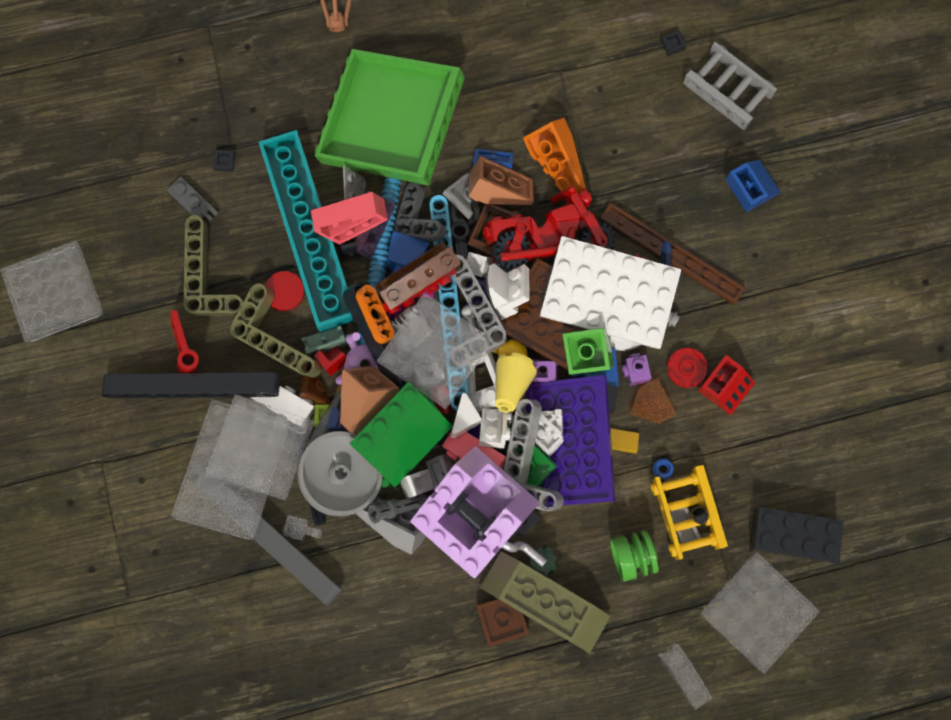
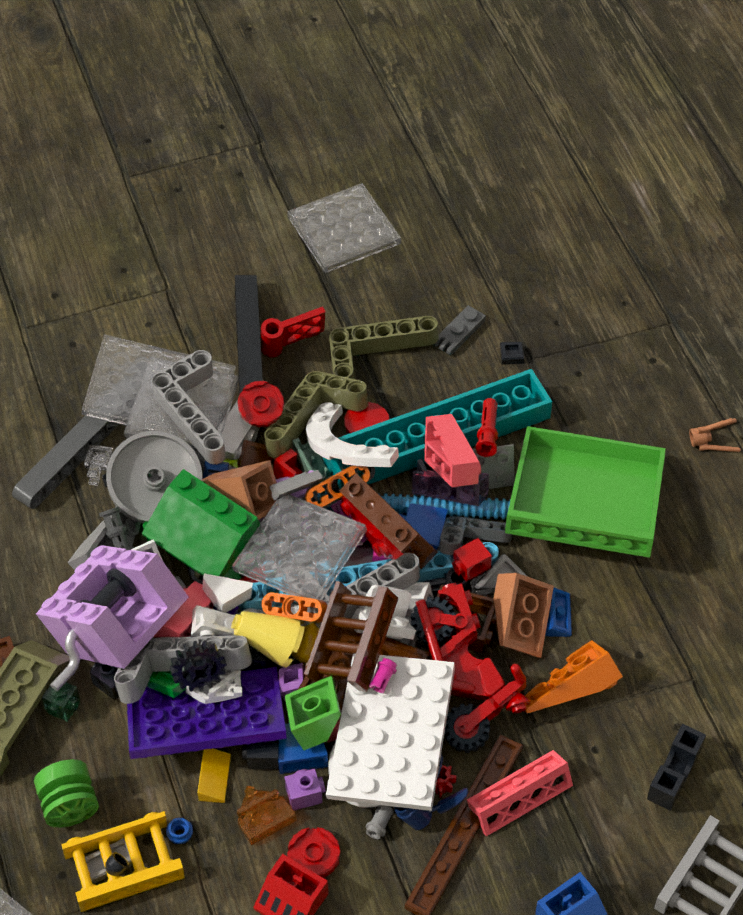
camera: 85 degrees right, 25 degrees down
none -> light grey beam [152,350,226,464]
none -> black gear [170,640,227,692]
none -> red tile [237,381,284,427]
none -> orange beam [262,592,328,623]
none -> light grey slope [269,470,322,501]
none -> reddish brown fence [304,581,399,692]
none -> white plate [306,402,399,467]
none -> dark pink pin [369,658,397,693]
none -> red brick [452,538,492,582]
none -> coral fence [467,750,573,836]
none -> red pin [476,398,498,457]
none -> black arch [647,723,706,811]

